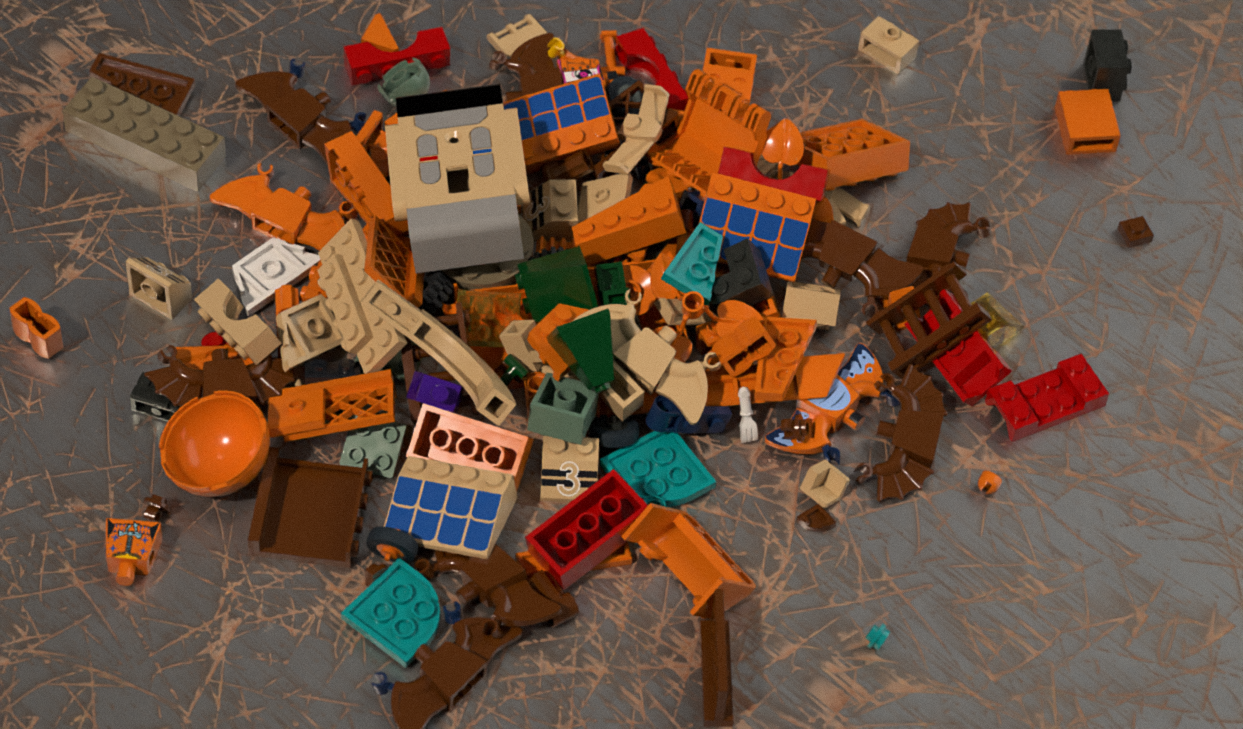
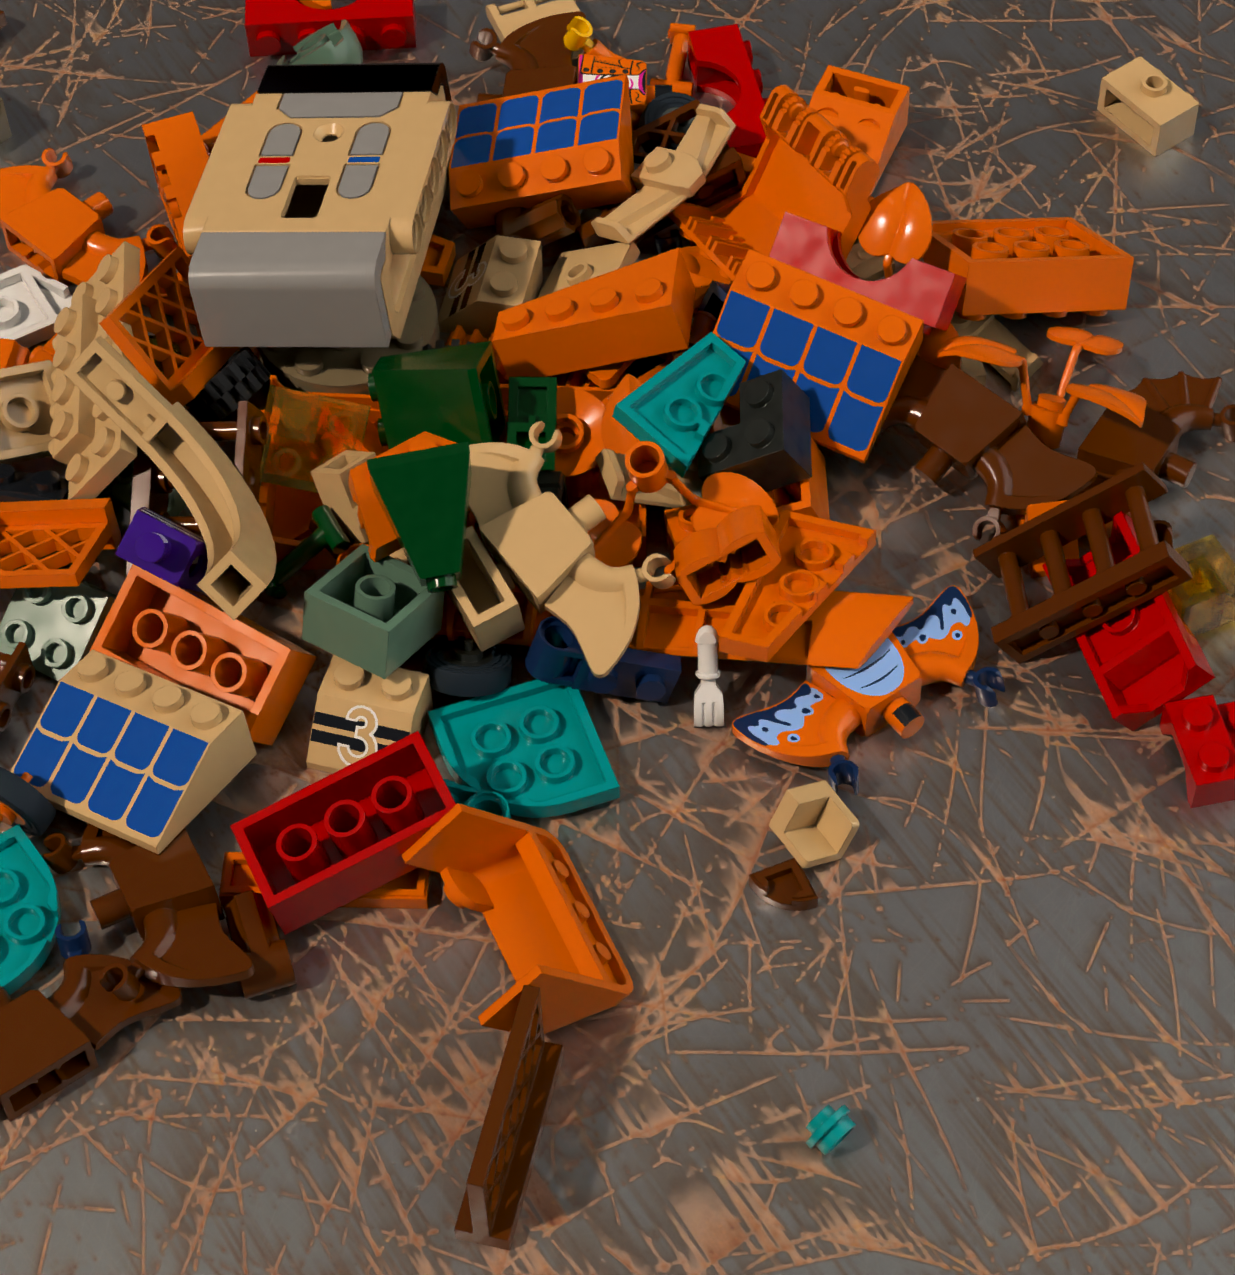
camera: 20 degrees right, 0 degrees up
reddish brown torso [235,58,366,167] -> none
reddish brown plate [781,414,809,442] -> none
tan slope [782,281,841,330] -> none
reddish brown torso [853,364,948,502] -> none
orange hinge [978,470,1002,495] -> none
none -> orange plant [936,326,1147,449]

